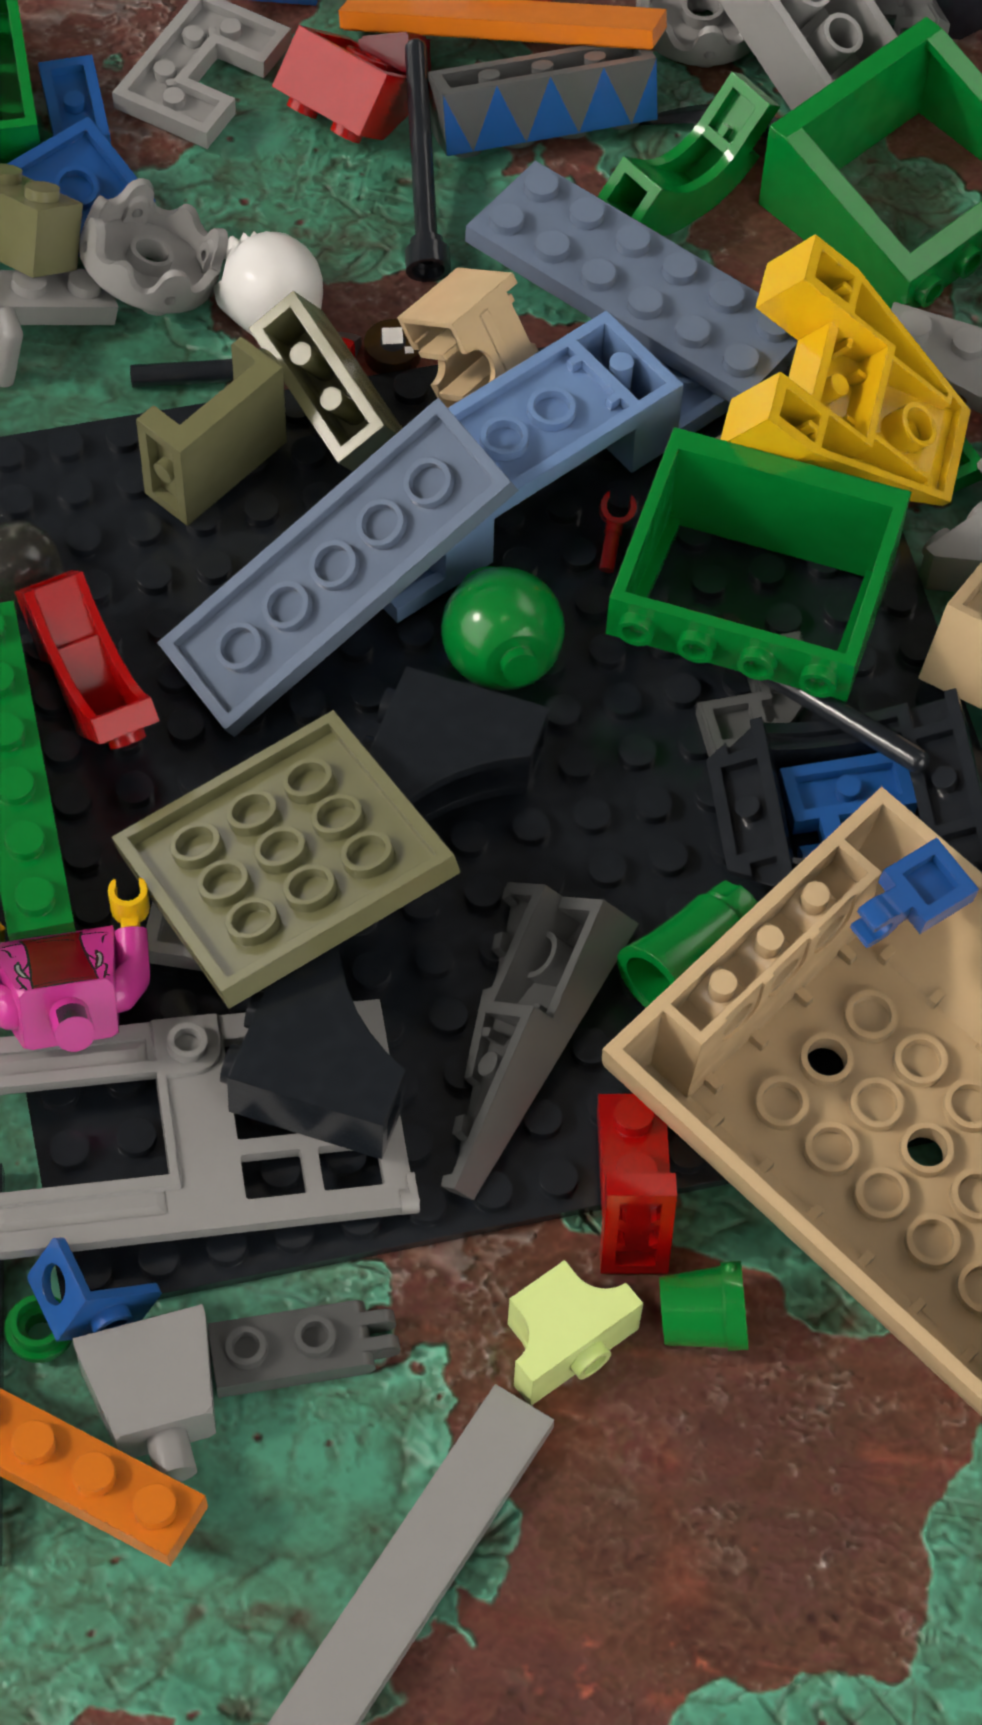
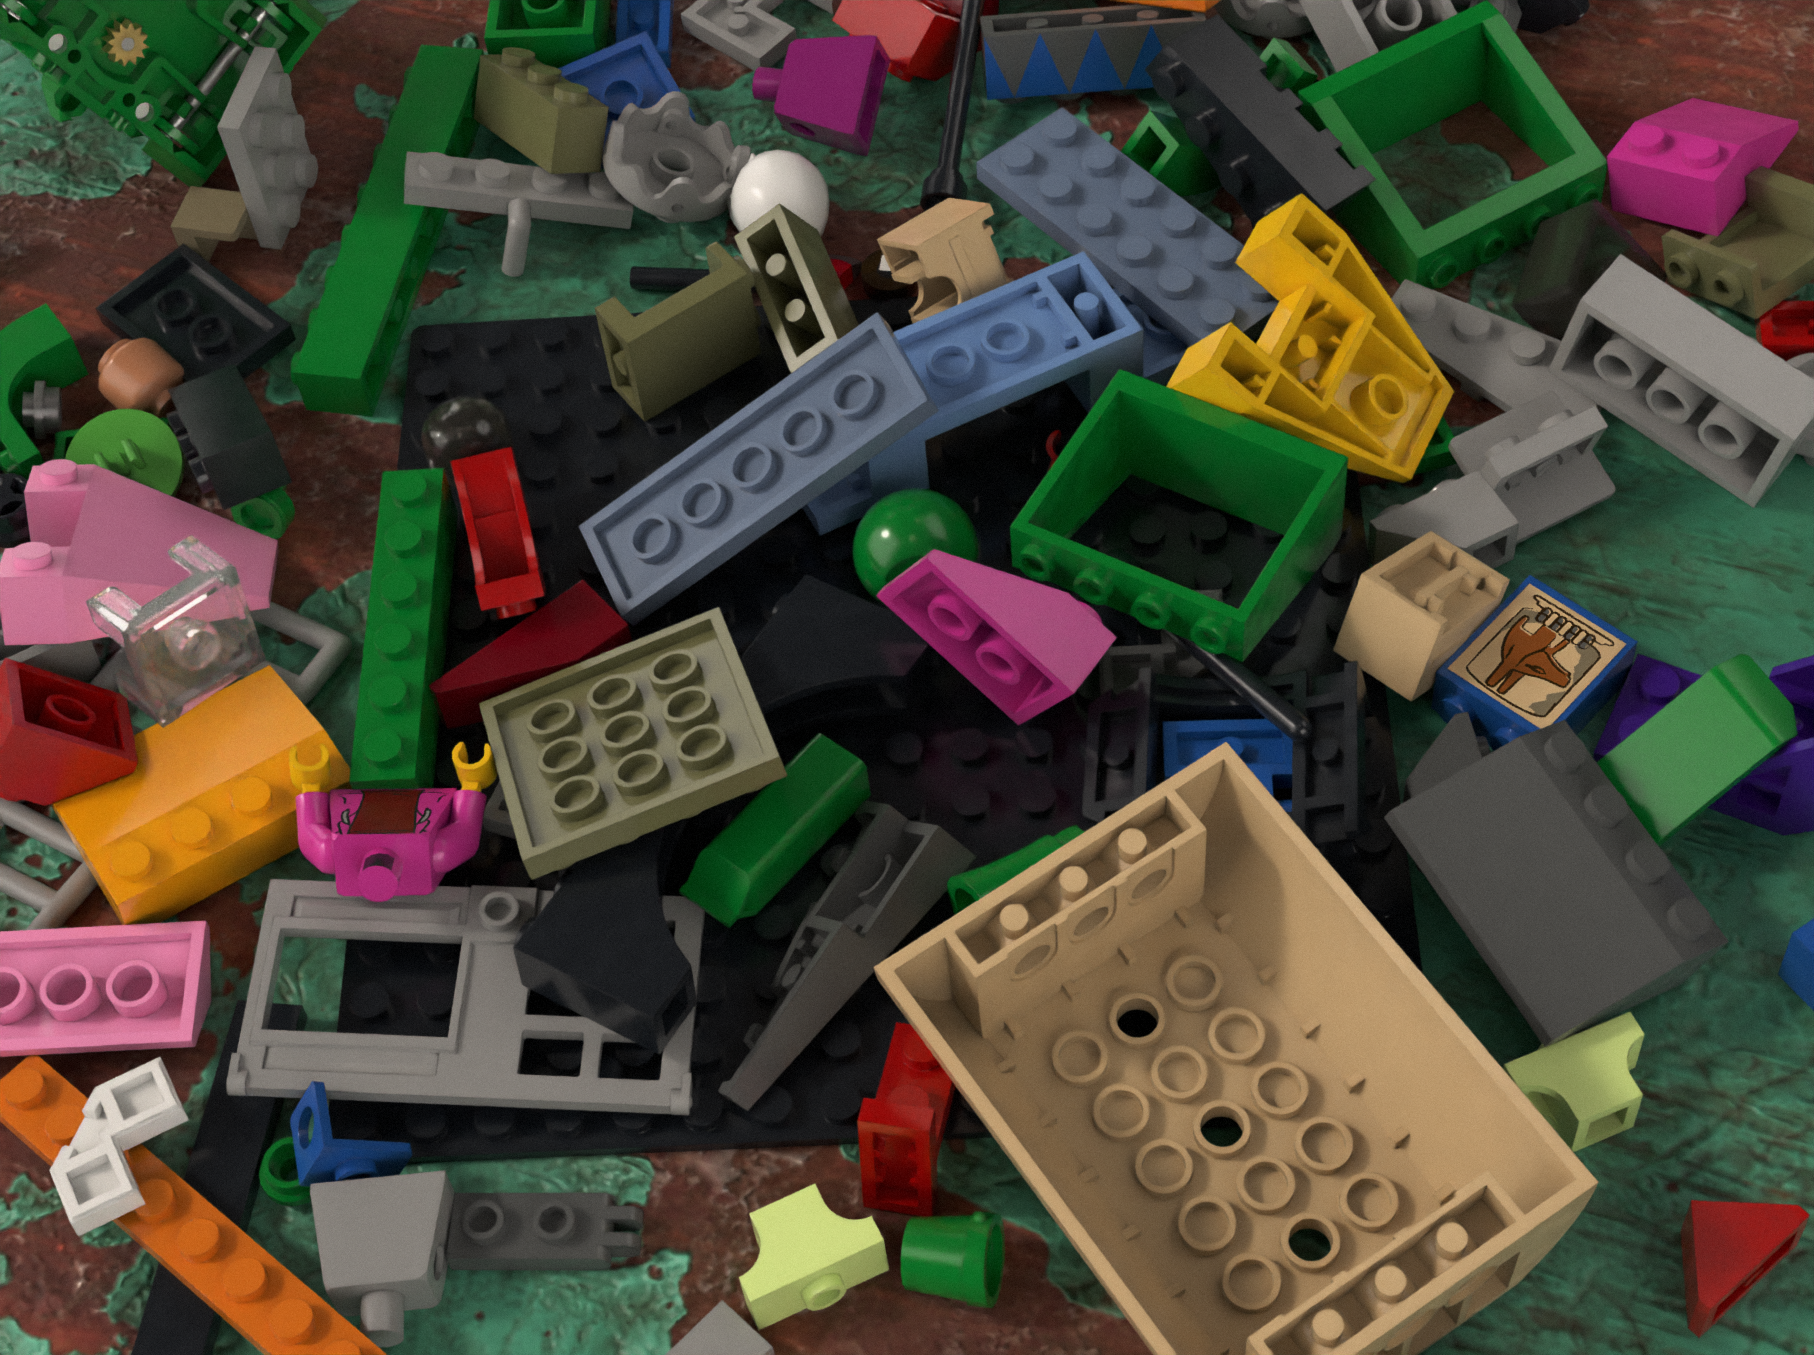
camera: 20 degrees right, 5 degrees down
blue plate [850,837,979,948] -> none
none -> dark red slope [428,580,633,730]
none -> green piece [679,733,871,928]
none -> magenta torso [752,35,890,156]
none -> dark pink slope [876,549,1117,726]
none -> black wedge [1145,14,1376,229]

